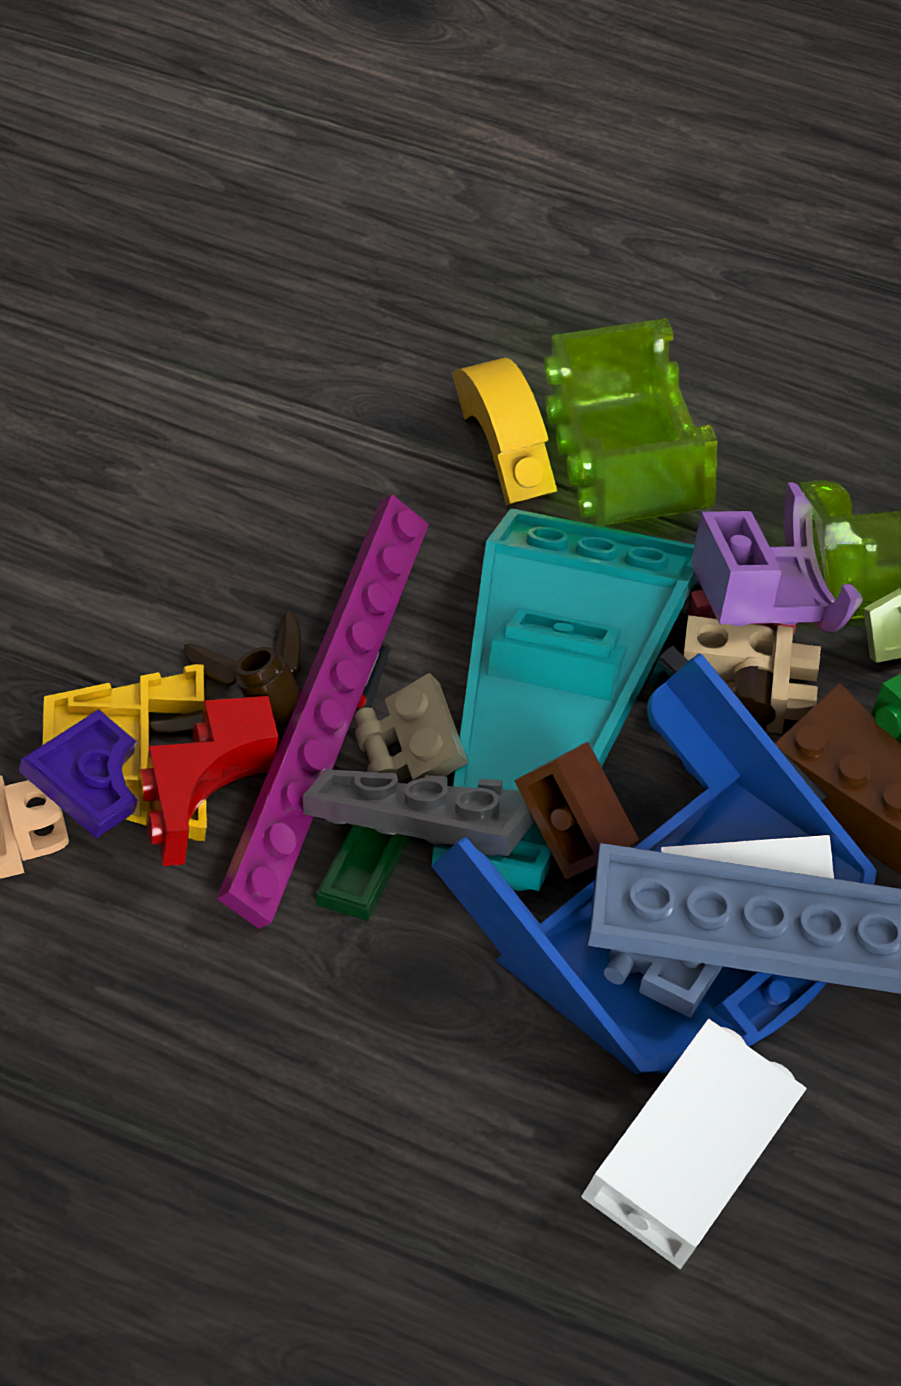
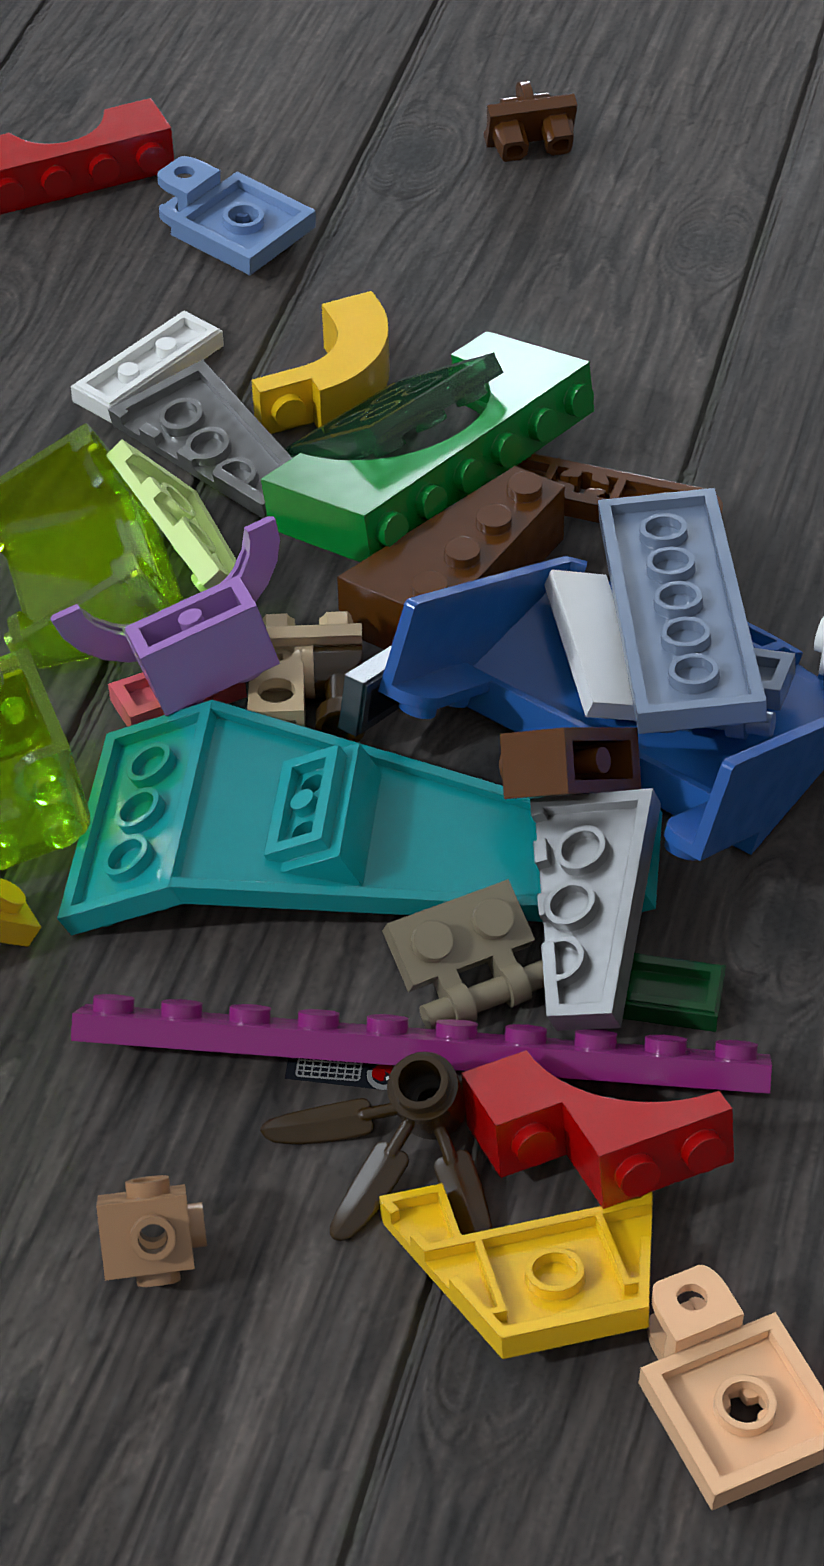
camera: 100 degrees left, 5 degrees down
dark purple tile [19,709,138,838] -> none
none -> medium nougat brick [96,1175,207,1287]

